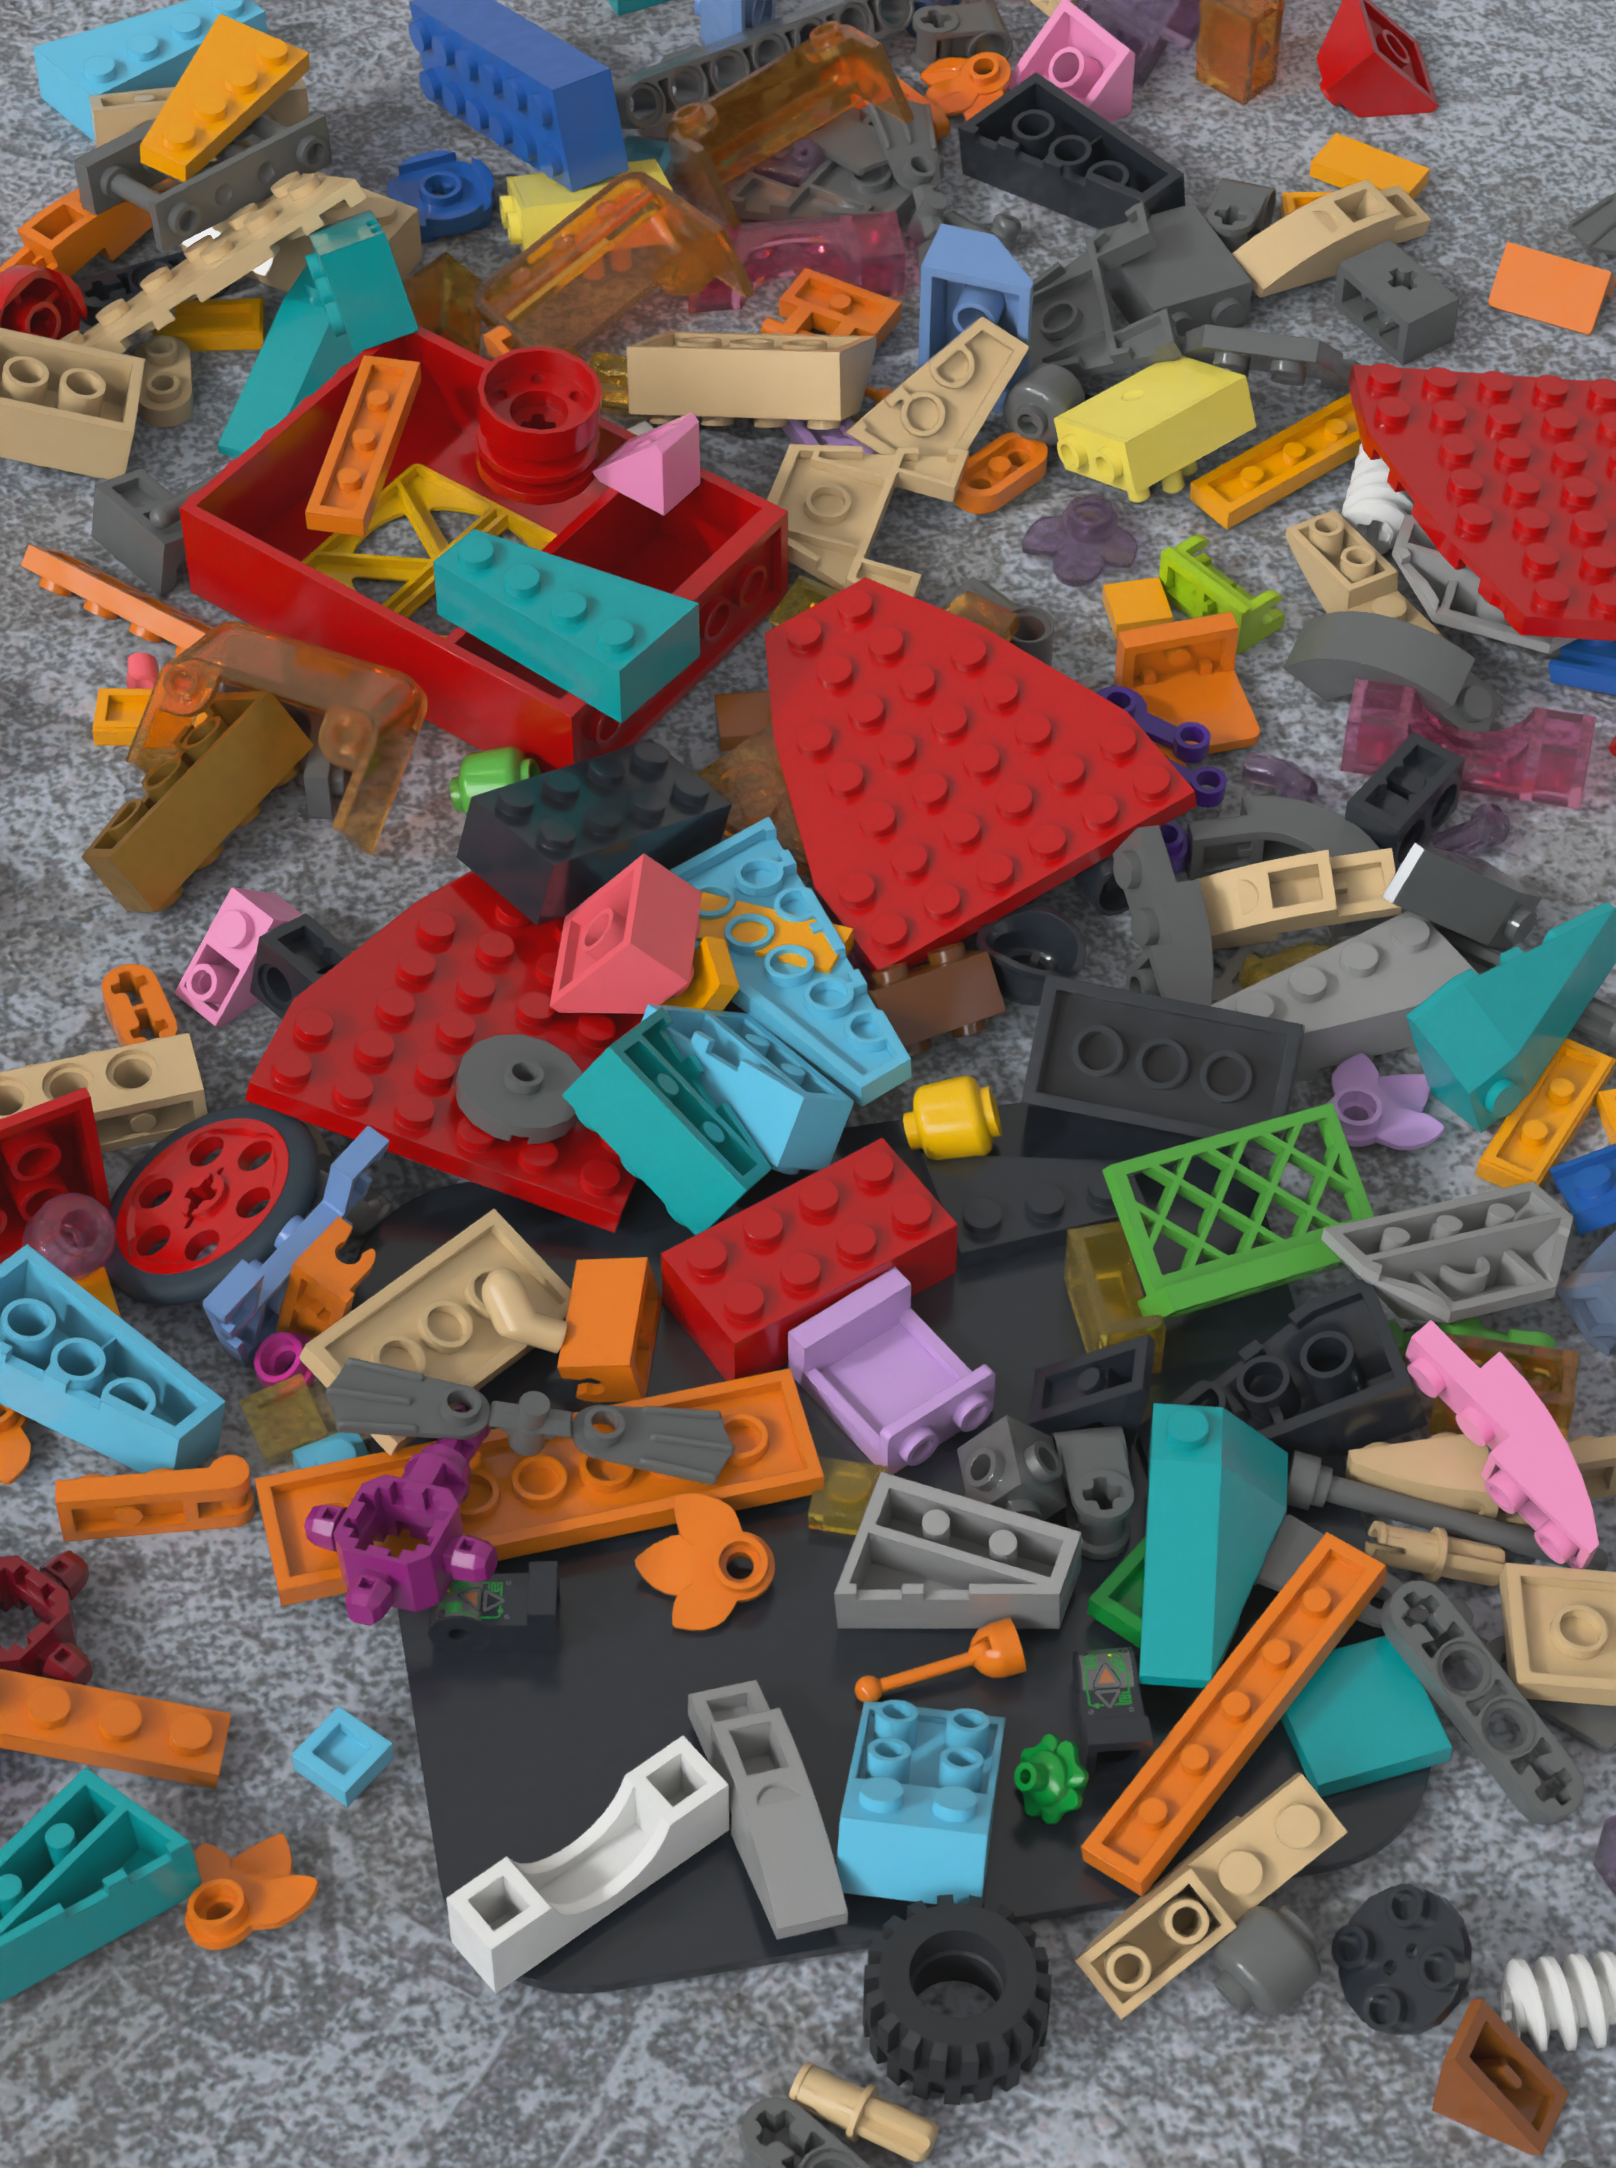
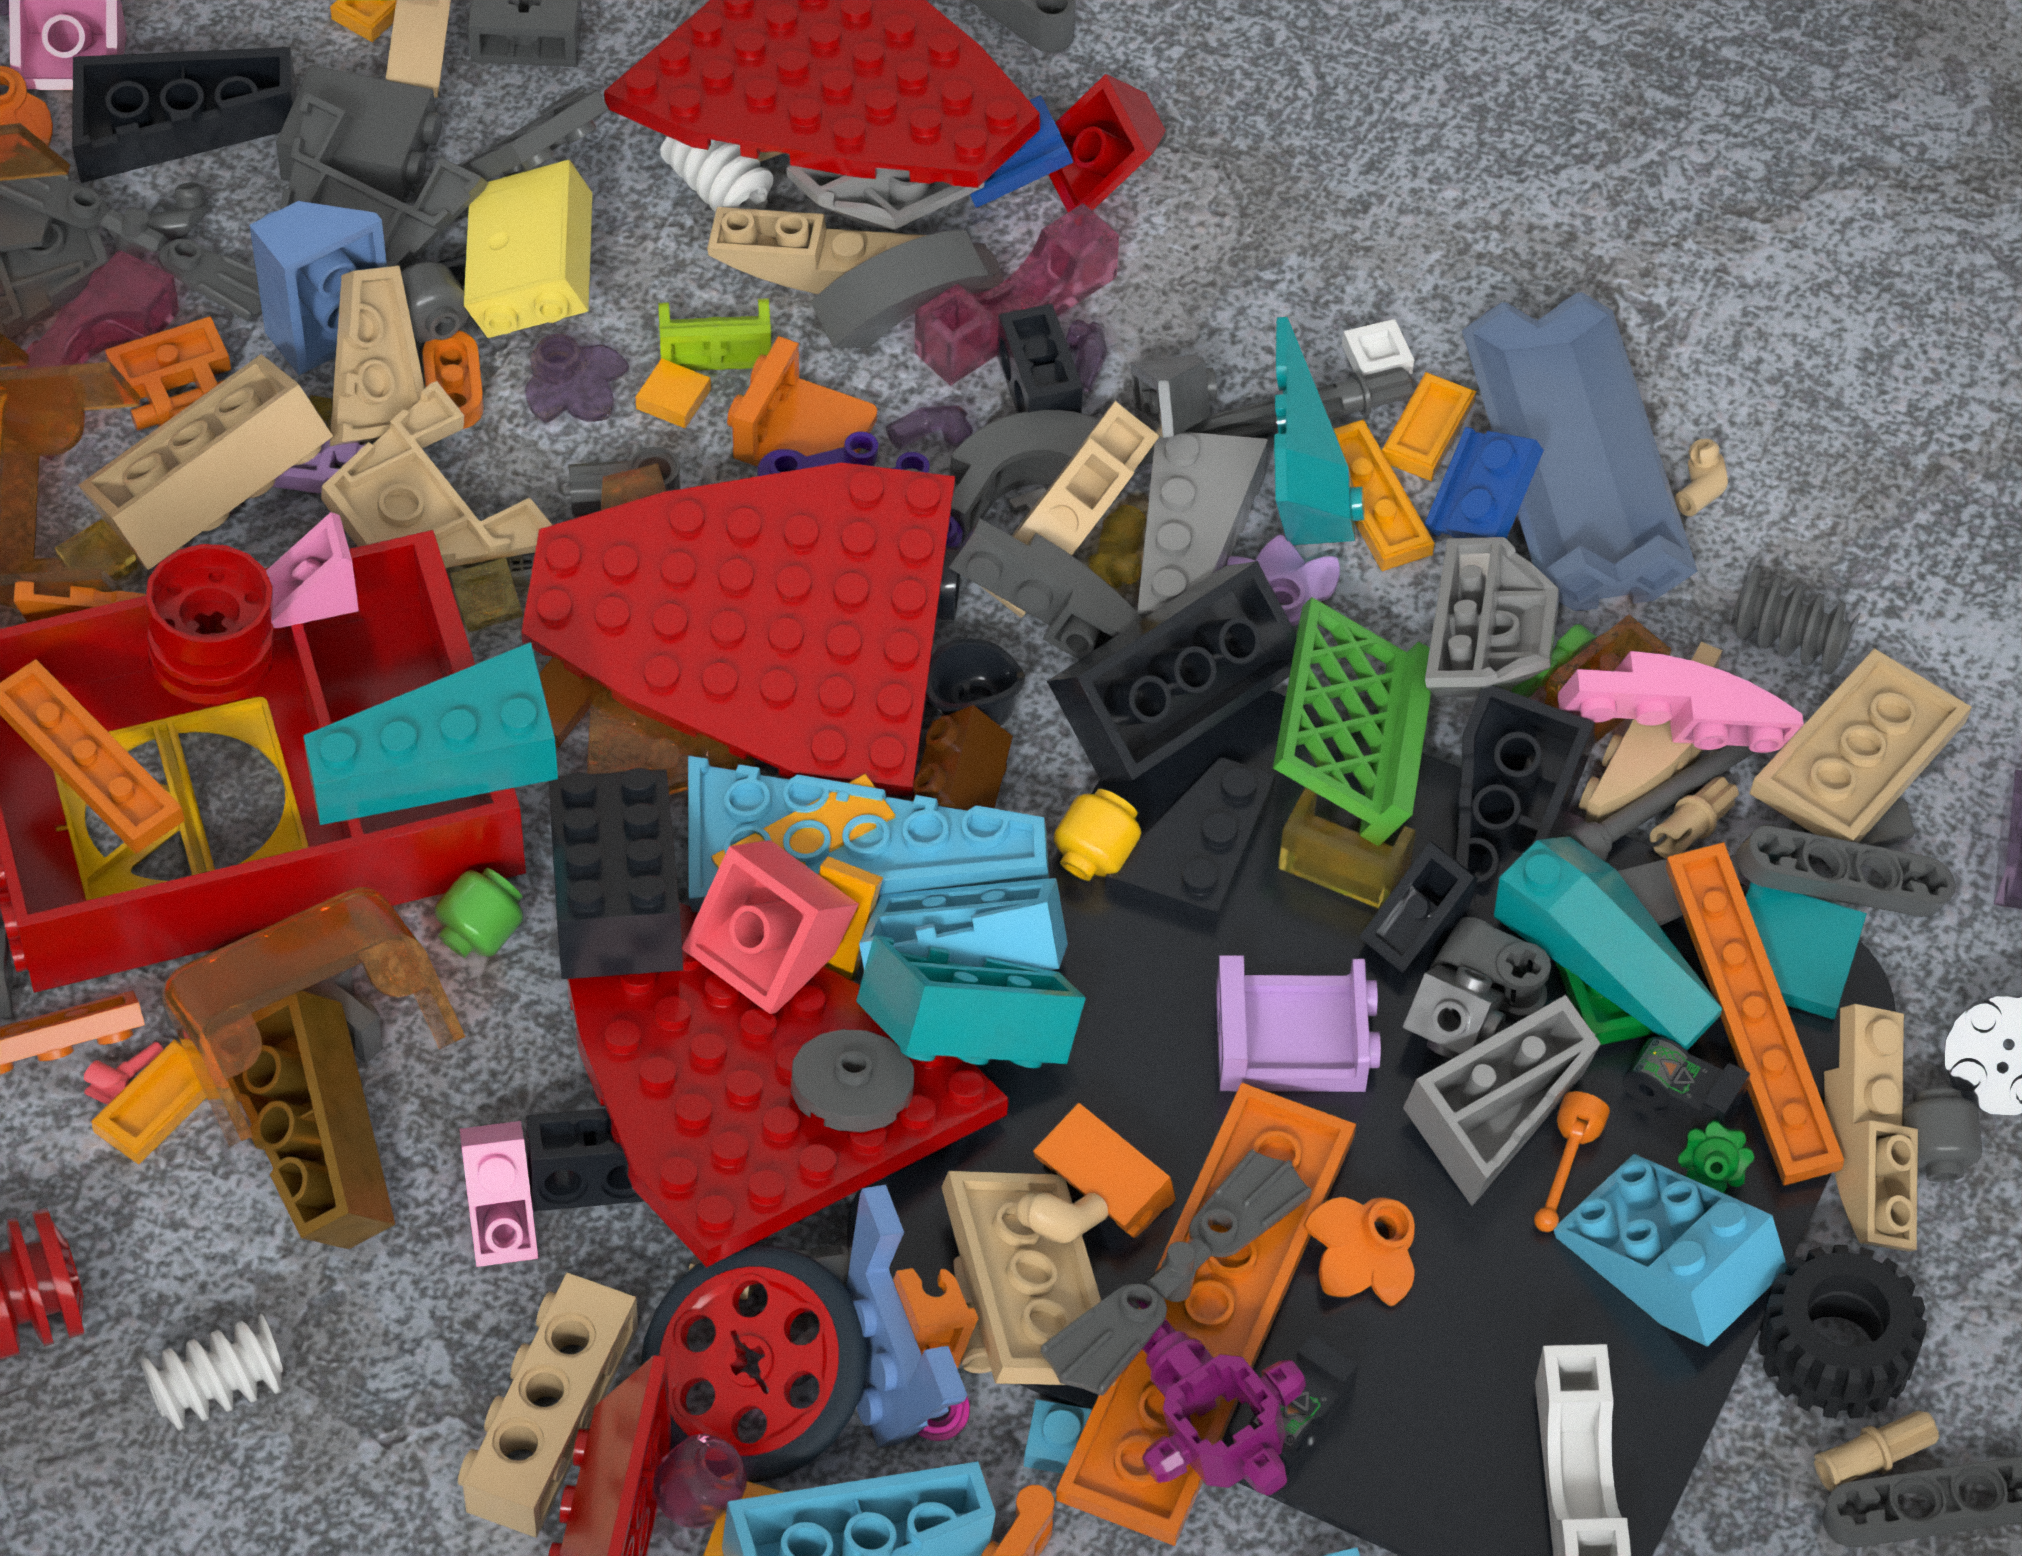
camera: 55 degrees left, 5 degrees up
orange beam [101,964,179,1047] -> none
clear yellow plate [239,1373,329,1467] -> none
red brick [661,1138,958,1381] -> none
light grey slope [688,1680,848,1939] -> none
clear yellow plate [808,1457,888,1535] -> none
light orange plate [1189,393,1362,530] -> none
dark grey piece [1206,178,1276,254] -> none

